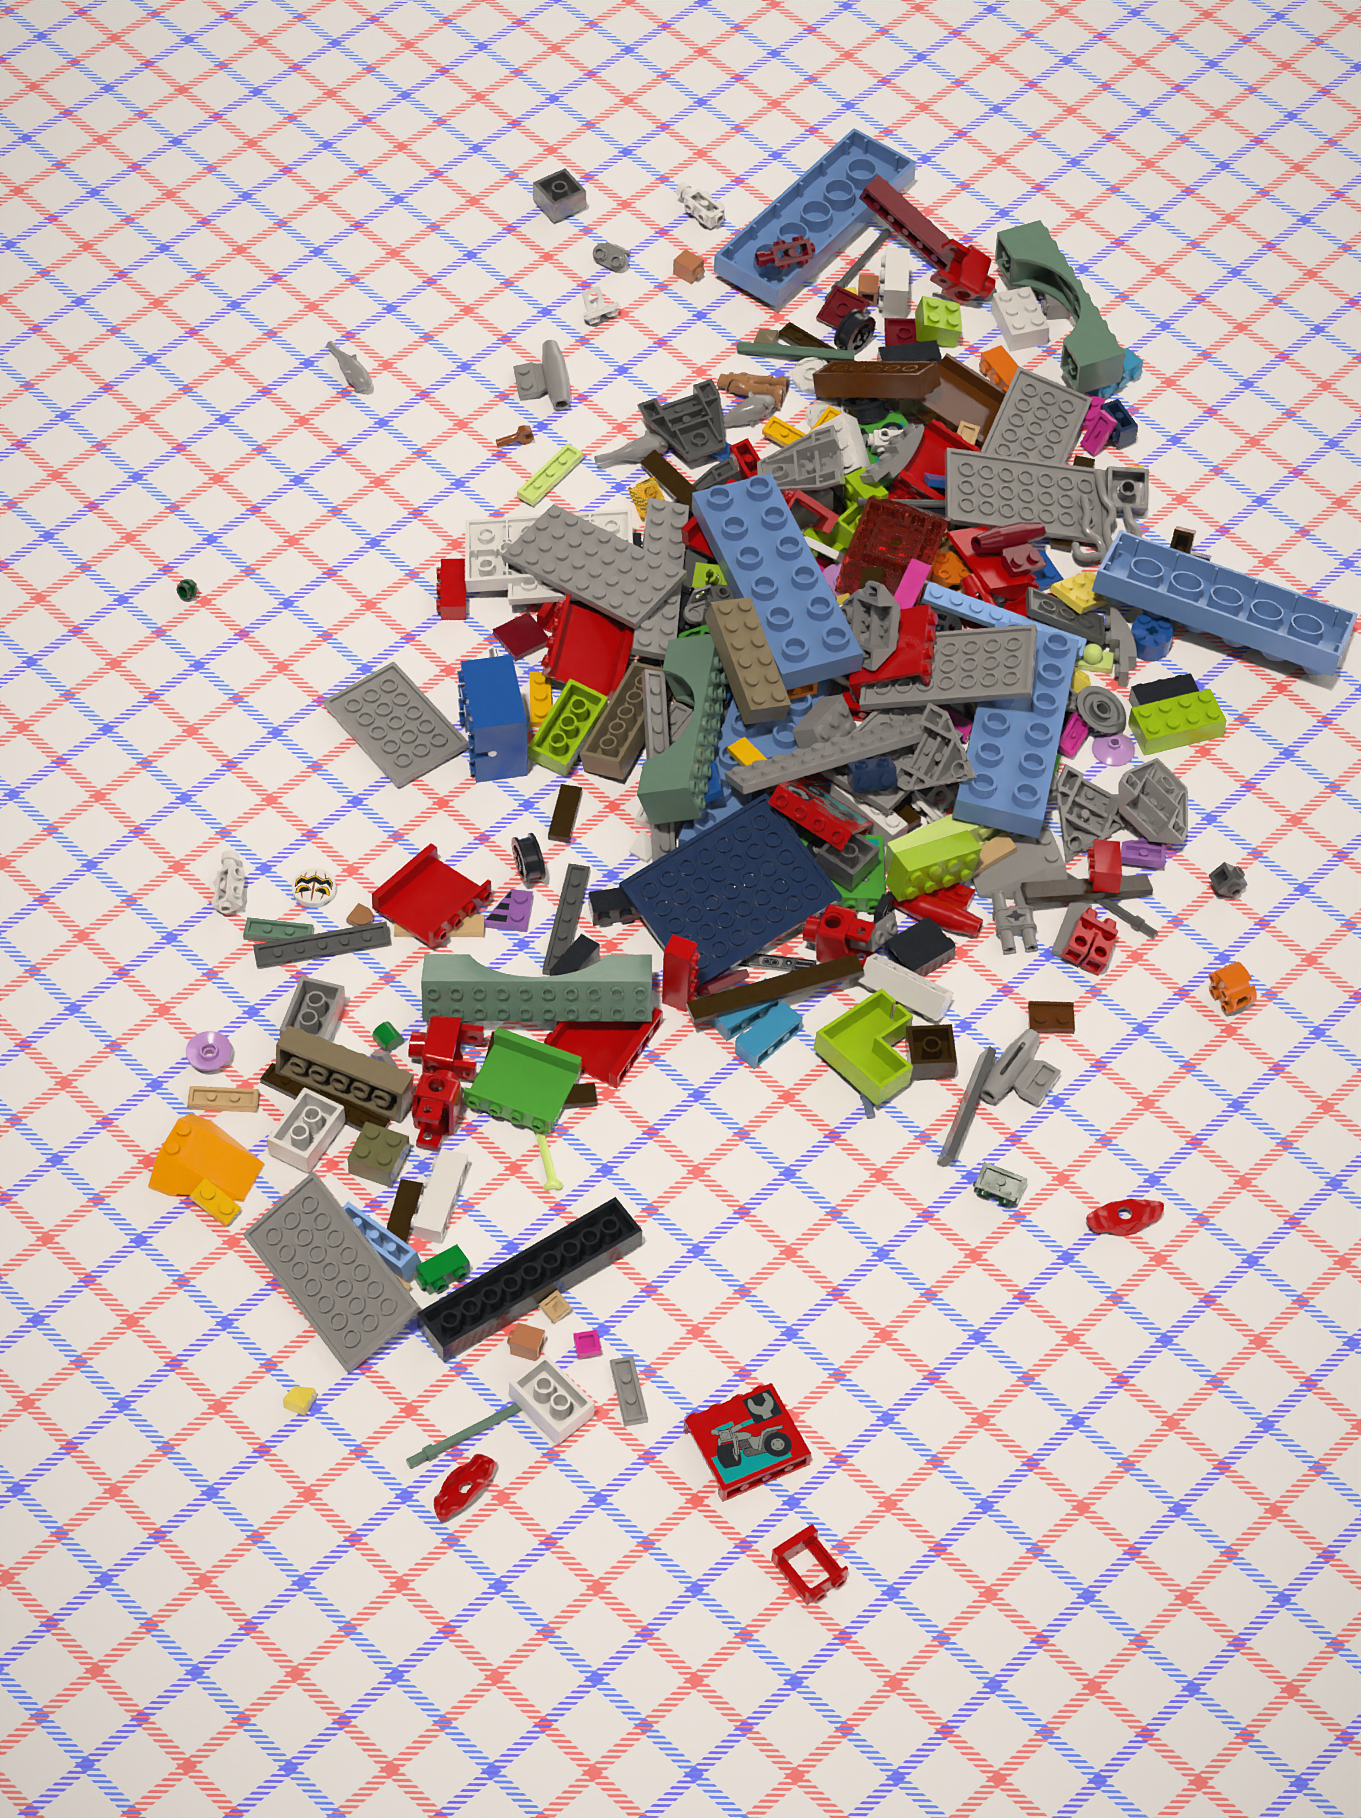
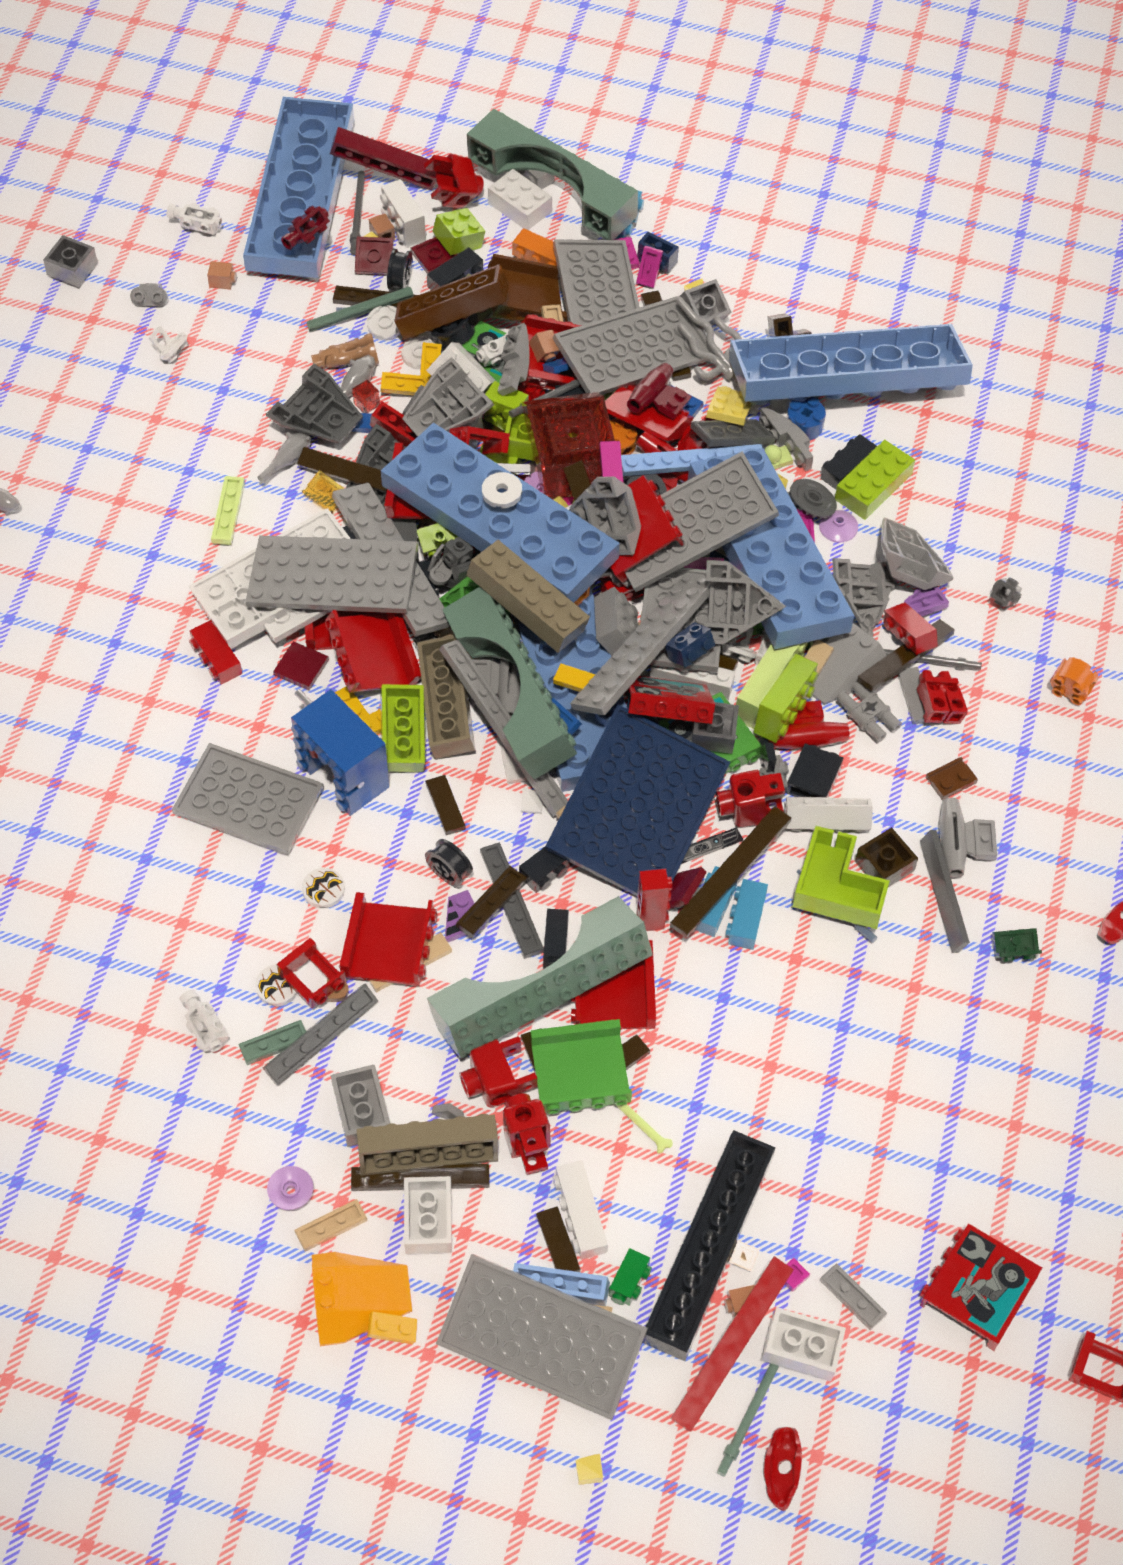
camera: 30 degrees left, 5 degrees up
olive brick [347,1122,410,1188] -> none
green brick [372,1021,404,1052] -> none
dark orange bar [495,425,534,447] -> none
light grey plate [513,340,570,410] -> none
dark tan tile [754,328,779,344] -> none
none -> red panel [276,937,346,1009]
none -> white tile [302,867,345,908]
none -> clear red brick [352,379,380,413]
none -> dark brown tile [456,866,527,939]
none -> white tile [482,472,522,508]
none -> nougat brick [529,330,560,362]
none -> red tile [670,1256,794,1432]

